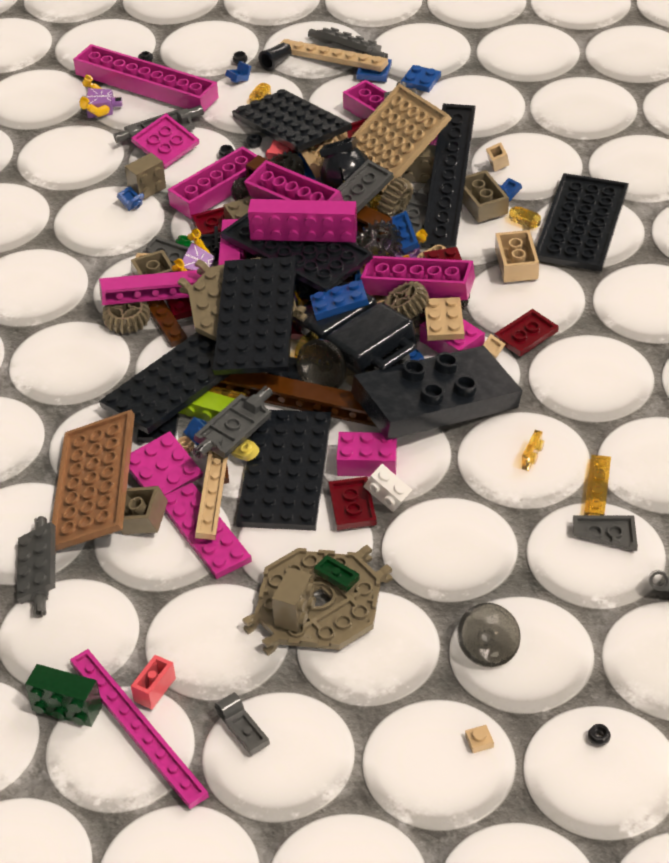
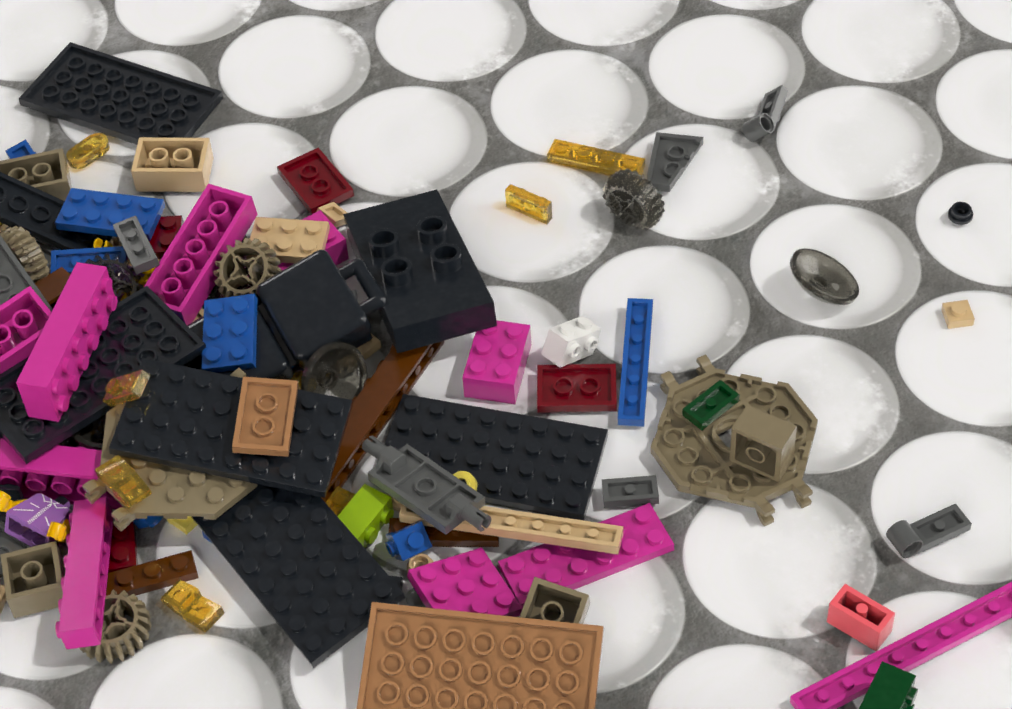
camera: 80 degrees left, 5 degrees up
none -> blue plate [55,188,165,241]
none -> clear yellow slope [95,455,152,509]
none -> clear yellow plate [103,370,150,407]
none -> dark grey plate [113,215,160,275]
none -> clear yellow slope [160,579,225,633]
none -> medium nougat plate [232,377,298,457]
none -> dark grey plate [601,475,659,508]
none -> clear smoke gear [602,168,665,231]
none -> blue plate [618,298,653,427]

